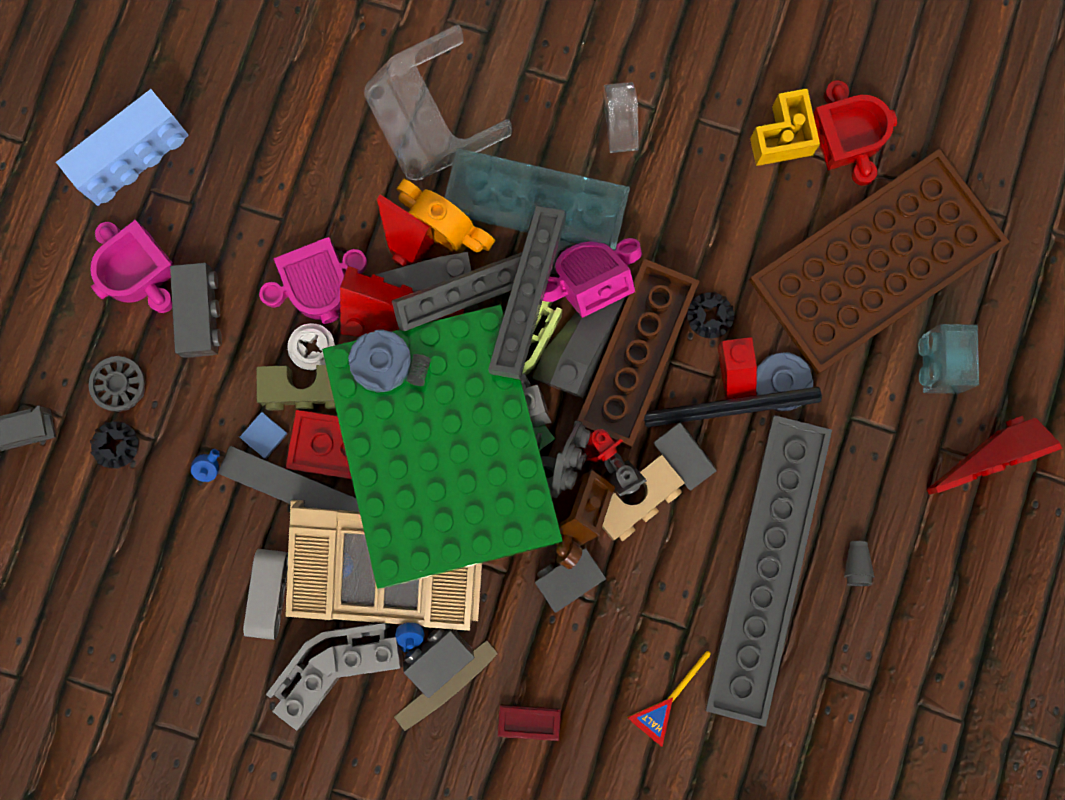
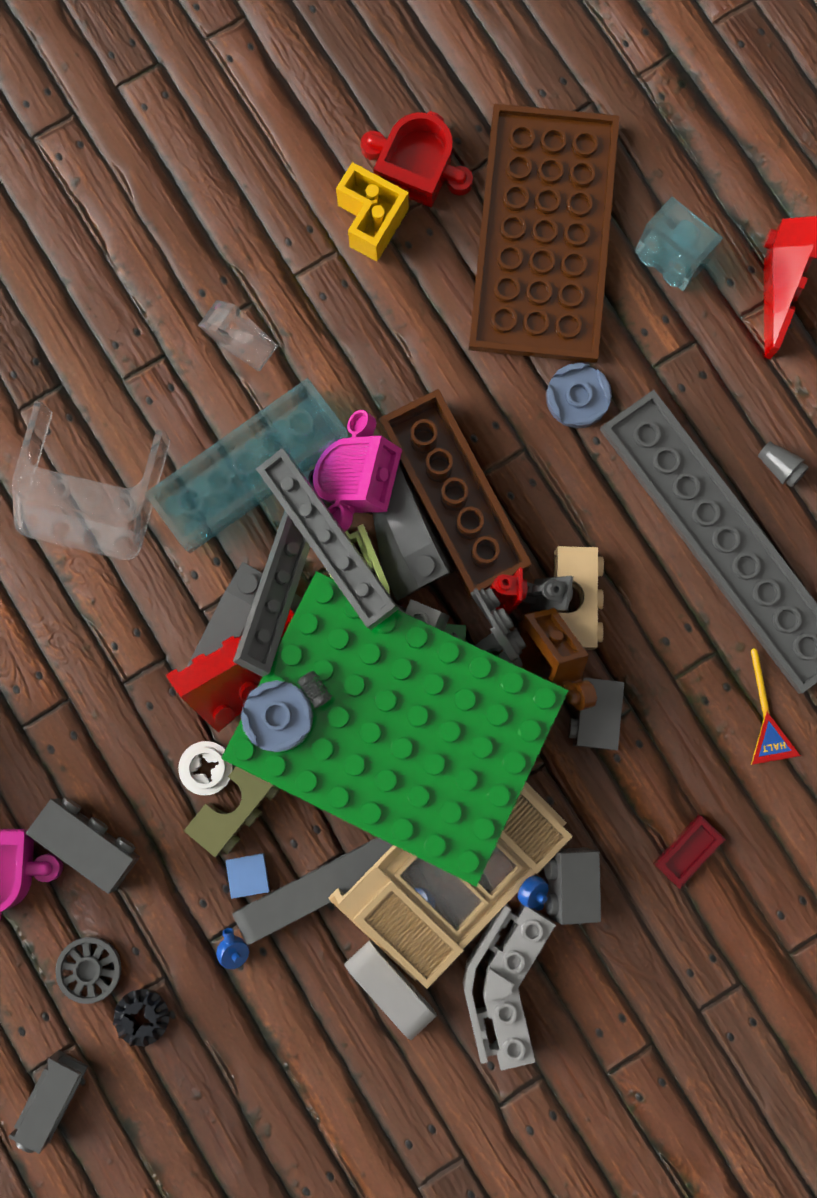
camera: 50 degrees left, 0 degrees up
dark pink piece [259,237,368,324] -> none
red plate [285,410,352,479] -> none
red slope [377,194,435,267] -> none
dark tan sticker [394,640,498,731] -> none
light orange piece [396,179,495,254] -> none
black axle [644,387,822,427] -> none
dark grey hinge [654,423,717,491] -> none
black gear [687,291,735,339] -> none
red slope [717,337,757,400] -> none

